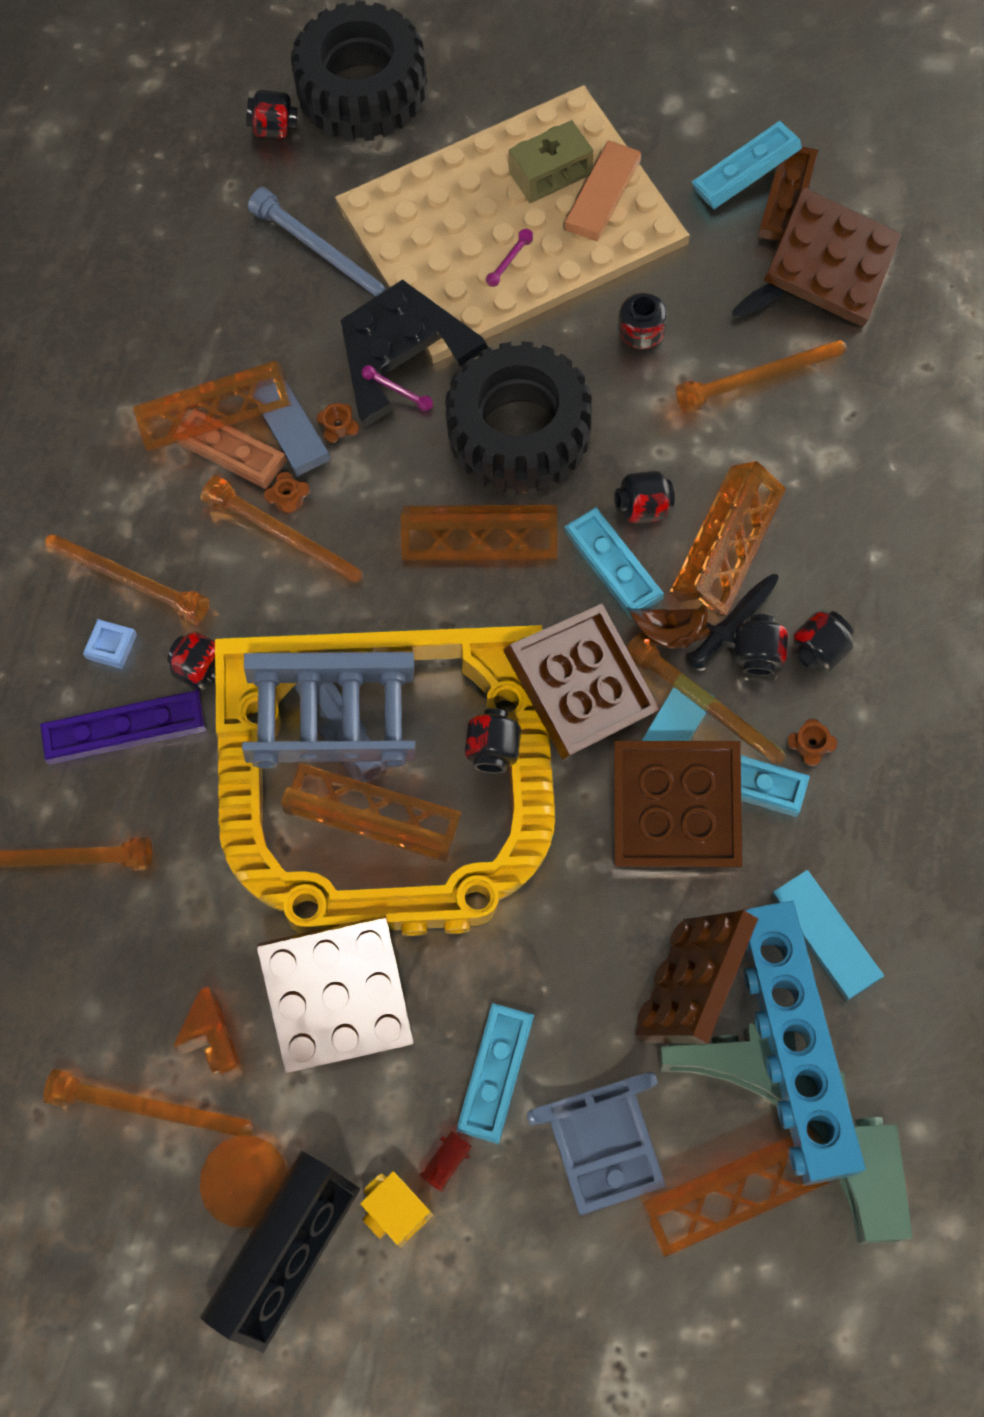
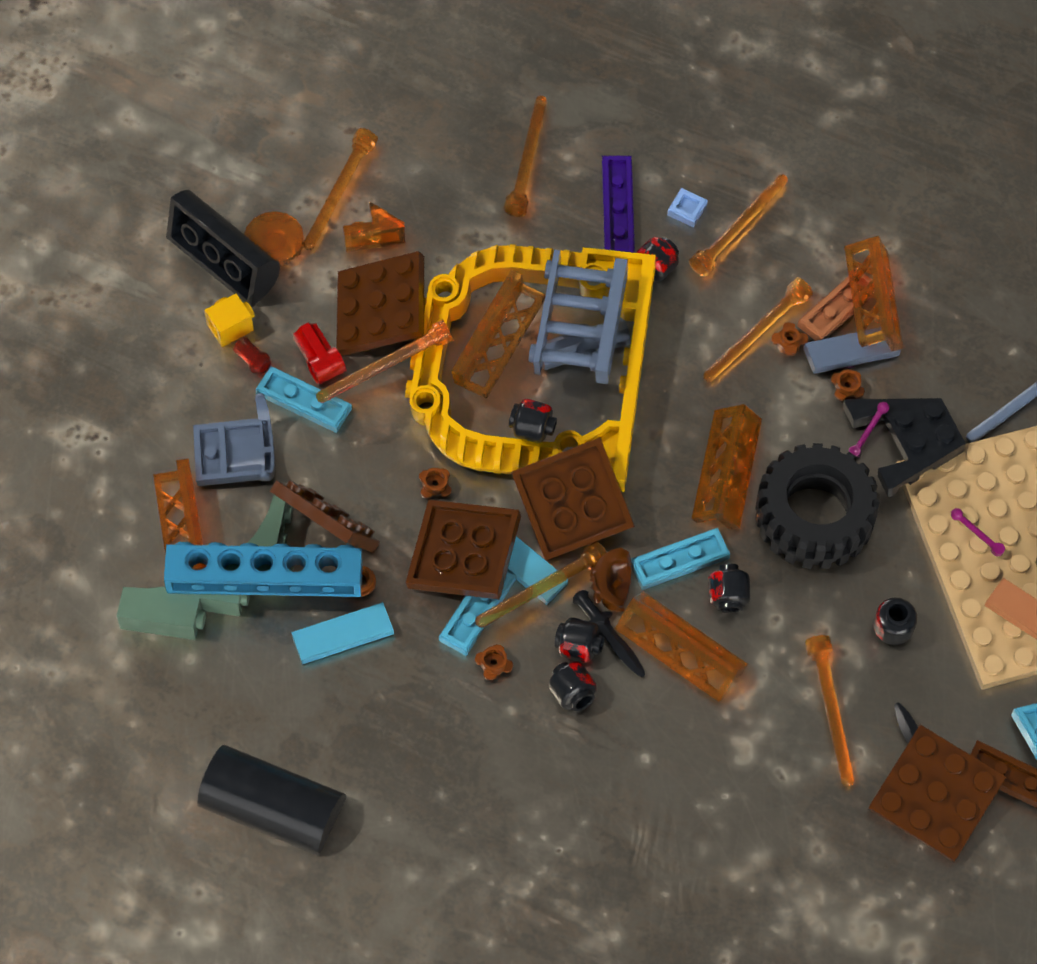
camera: 95 degrees right, 5 degrees down
none -> red piece [293,322,346,385]
none -> clear orange piece [316,319,454,403]
none -> dark orange plate [419,468,452,499]

